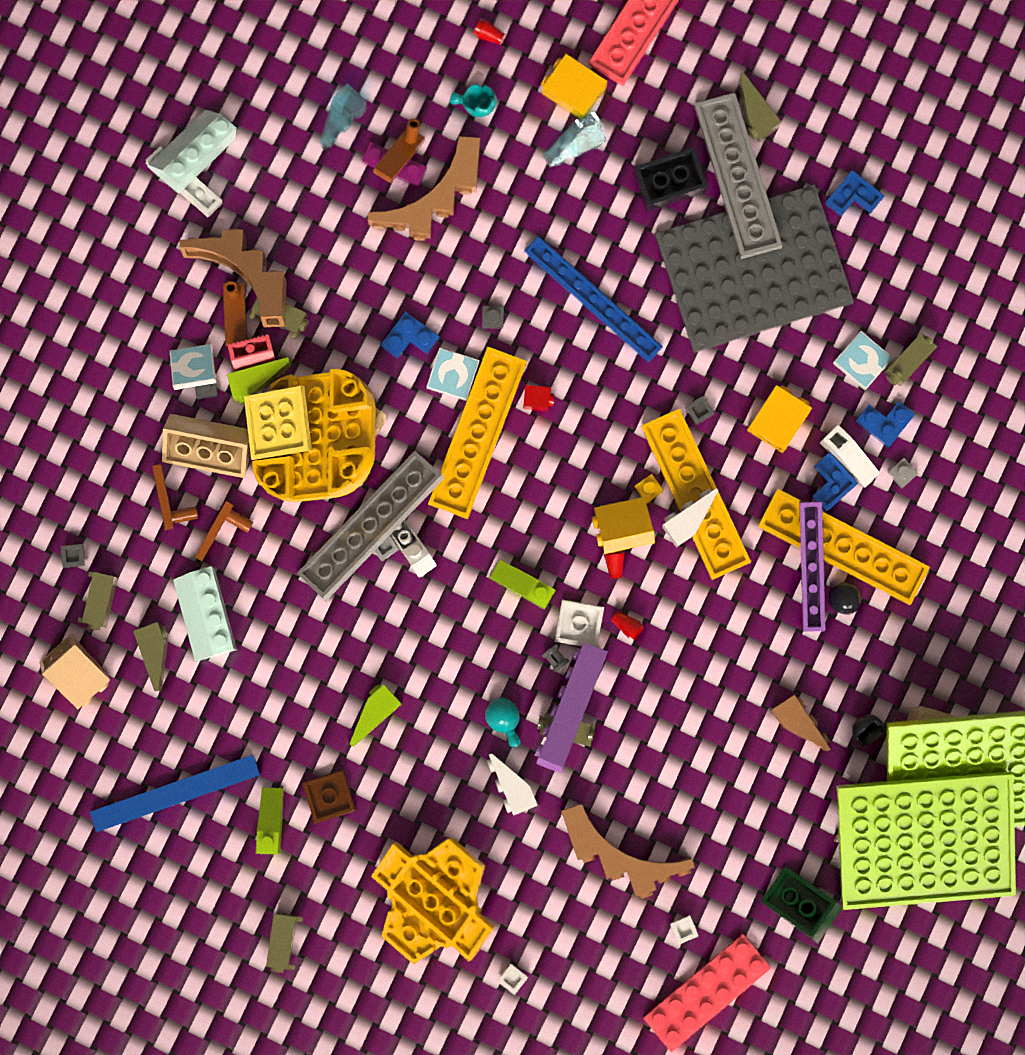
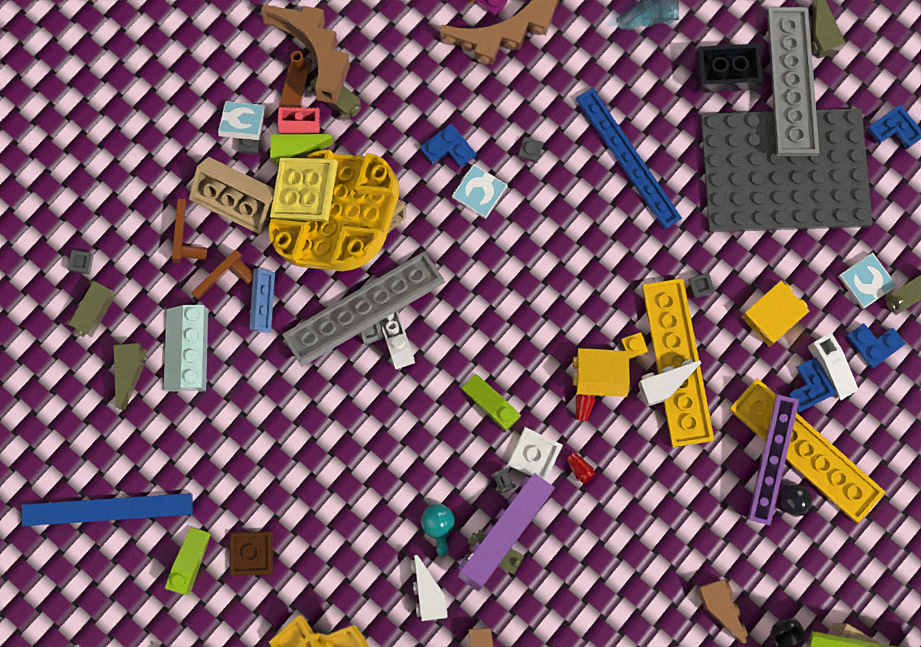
camera: 15 degrees right, 5 degrees down
tan slope [39,634,110,709] -> none
lime slope [350,684,402,747] -> none
yellow plate [428,347,527,519] -> none
red brick [523,385,554,412] -> none
light grey plate [888,458,918,489] -> none
none -> medium blue plate [249,268,275,333]

